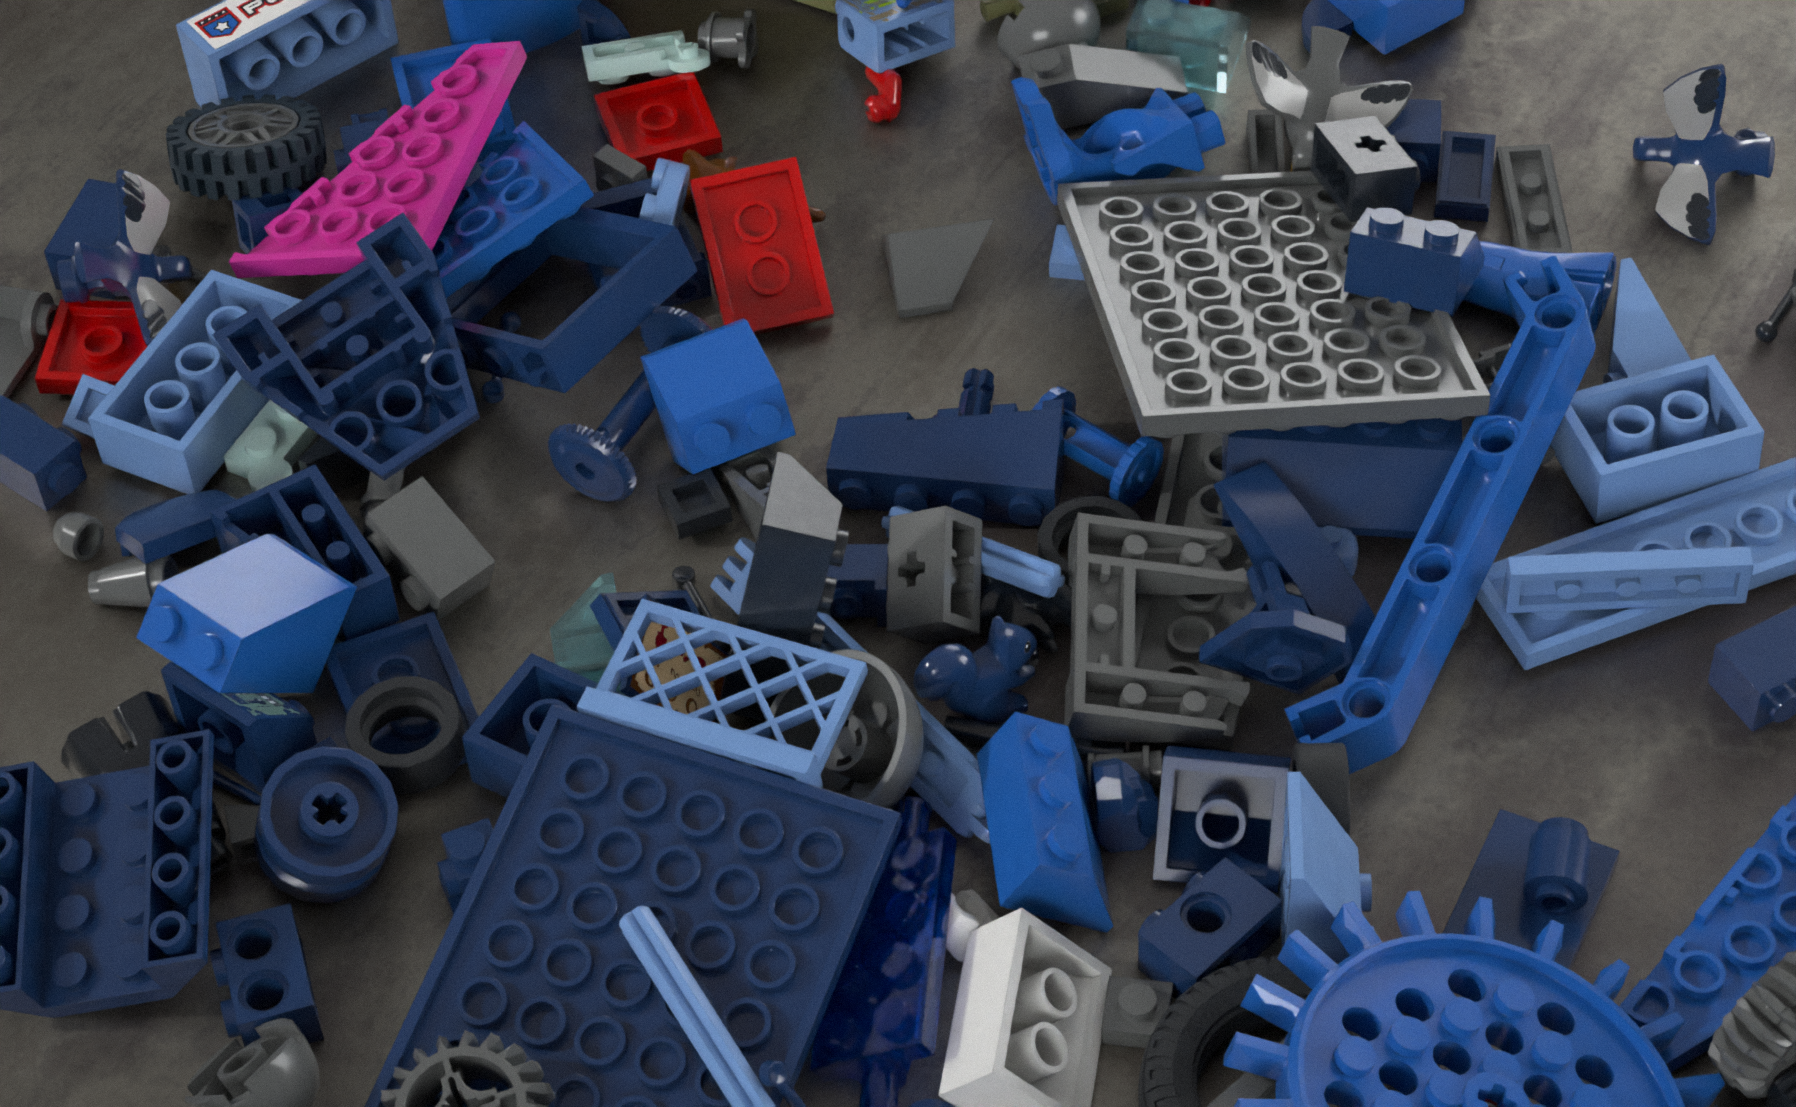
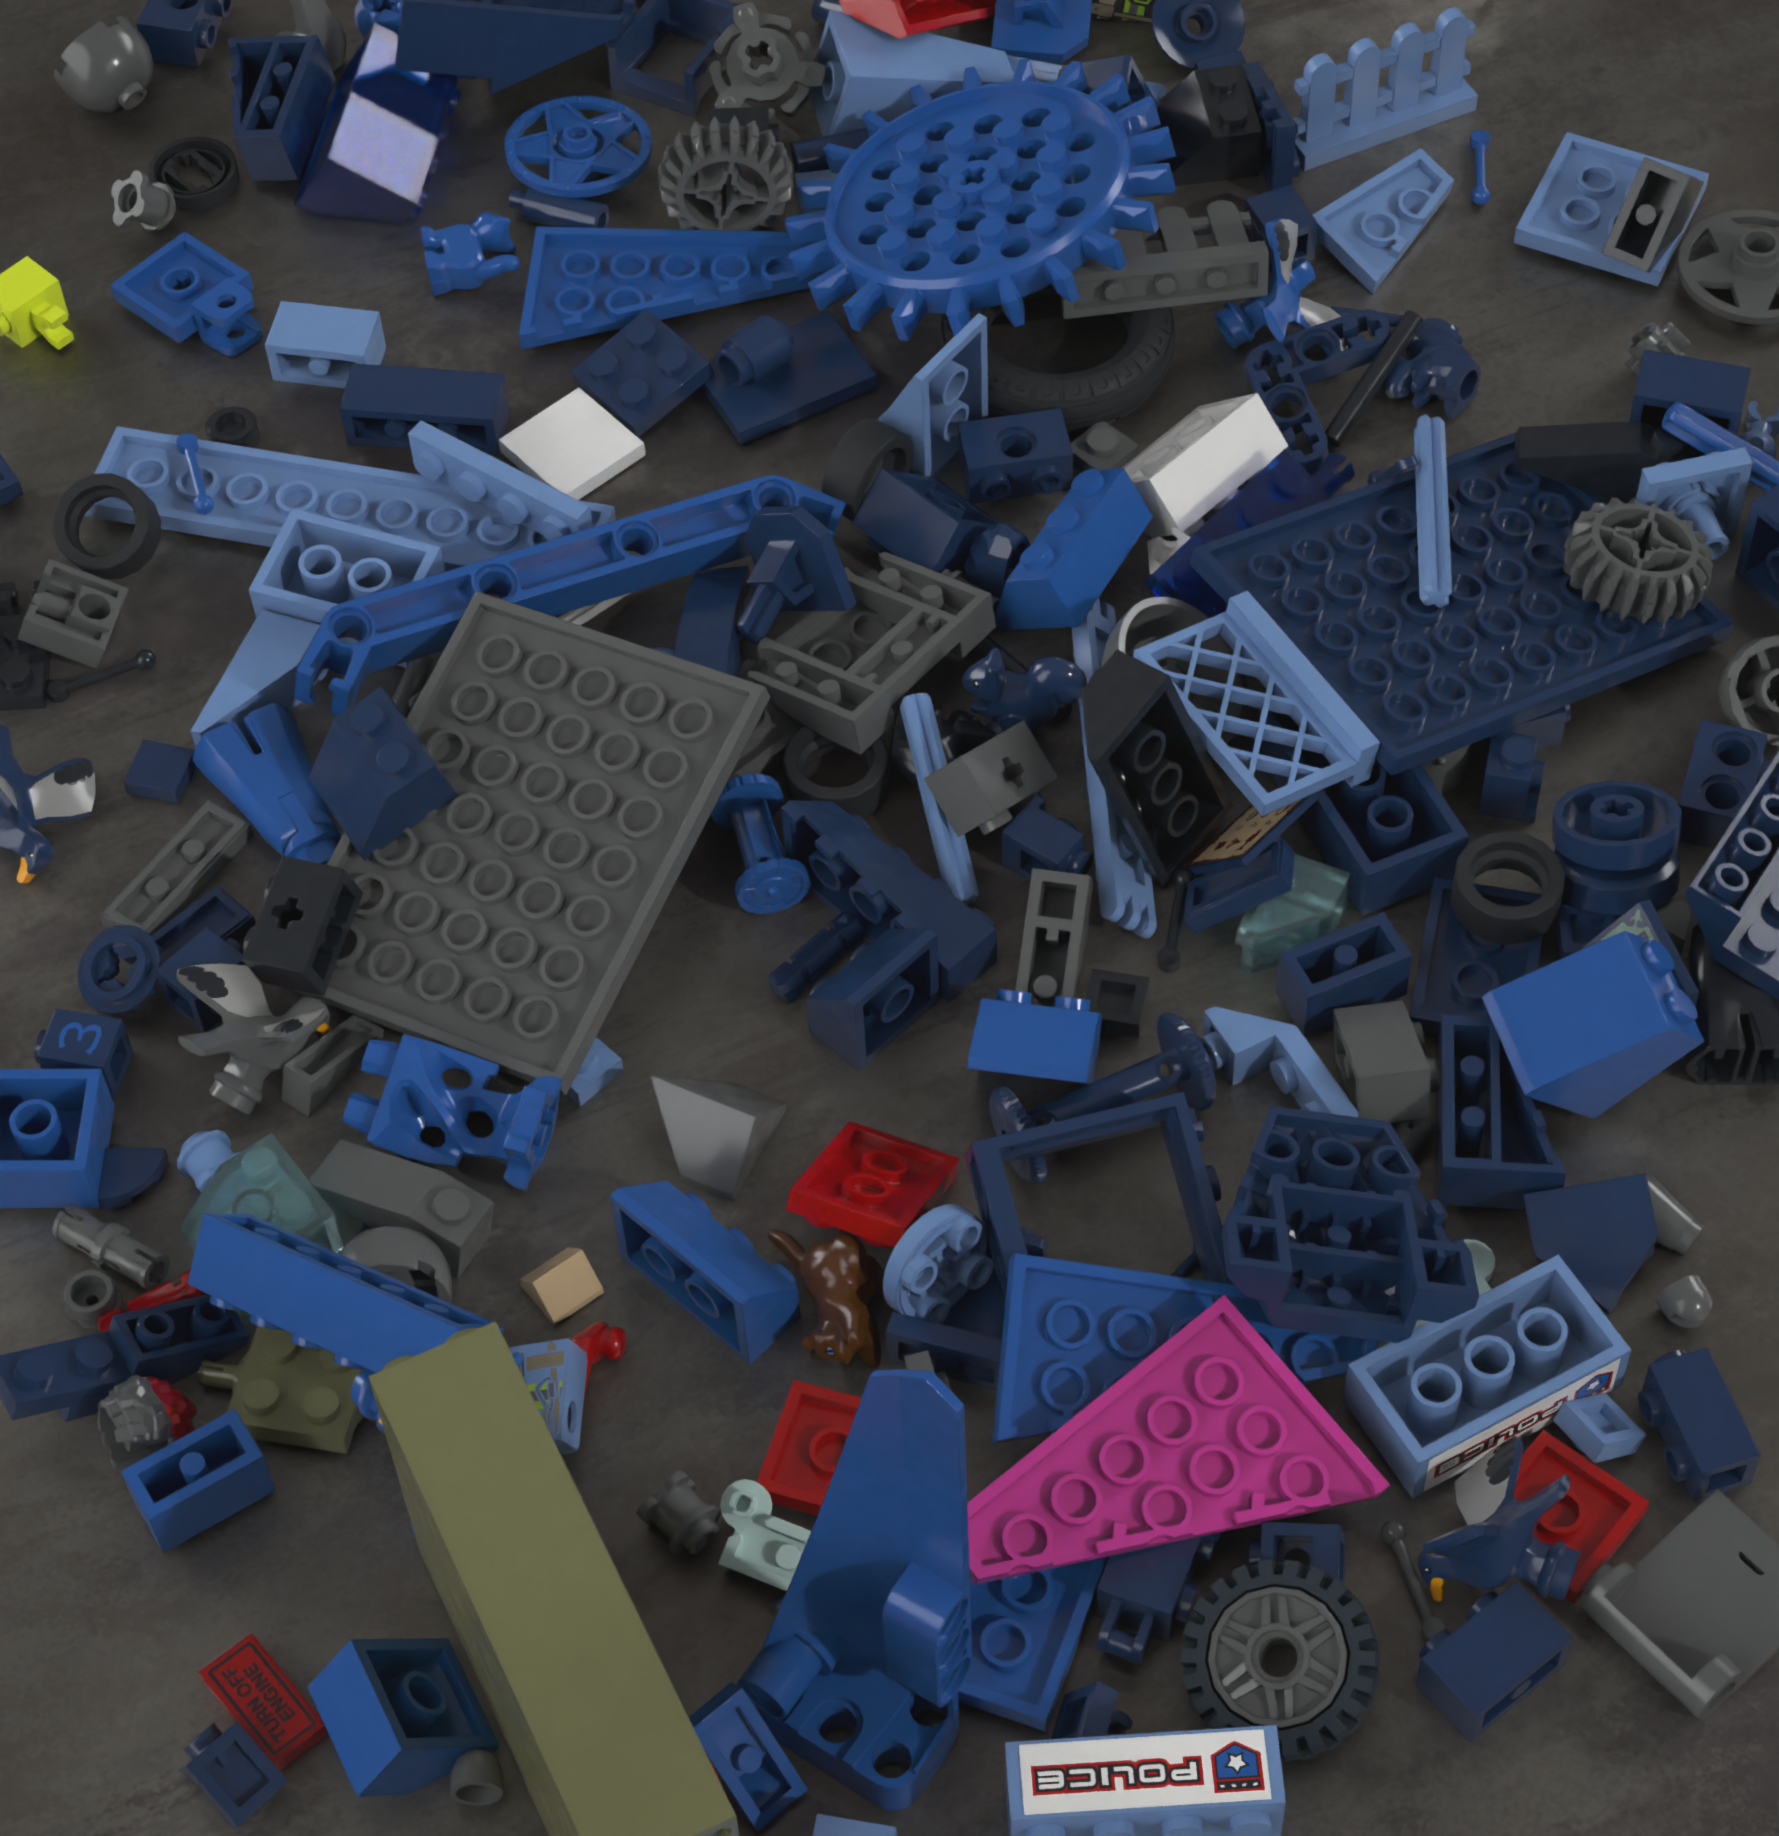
camera: 145 degrees left, 5 degrees up
none -> dark blue brick [34,1008,133,1099]
none -> dark blue gear [77,925,163,1017]
none -> dark blue tile [123,740,196,804]
none -> medium blue brick [177,1130,255,1211]
none -> white tile [498,387,646,500]
none -> tan slope [519,1247,604,1326]
none -> dark blue plate [570,309,715,438]
none -> blue slope [610,1180,801,1366]
none -> dark blue slope [806,928,940,1071]
none -> dark blue tile [1051,1681,1133,1739]
none -> medium blue slope [1200,1006,1359,1117]
none -> dark blue brick [1276,912,1412,1037]

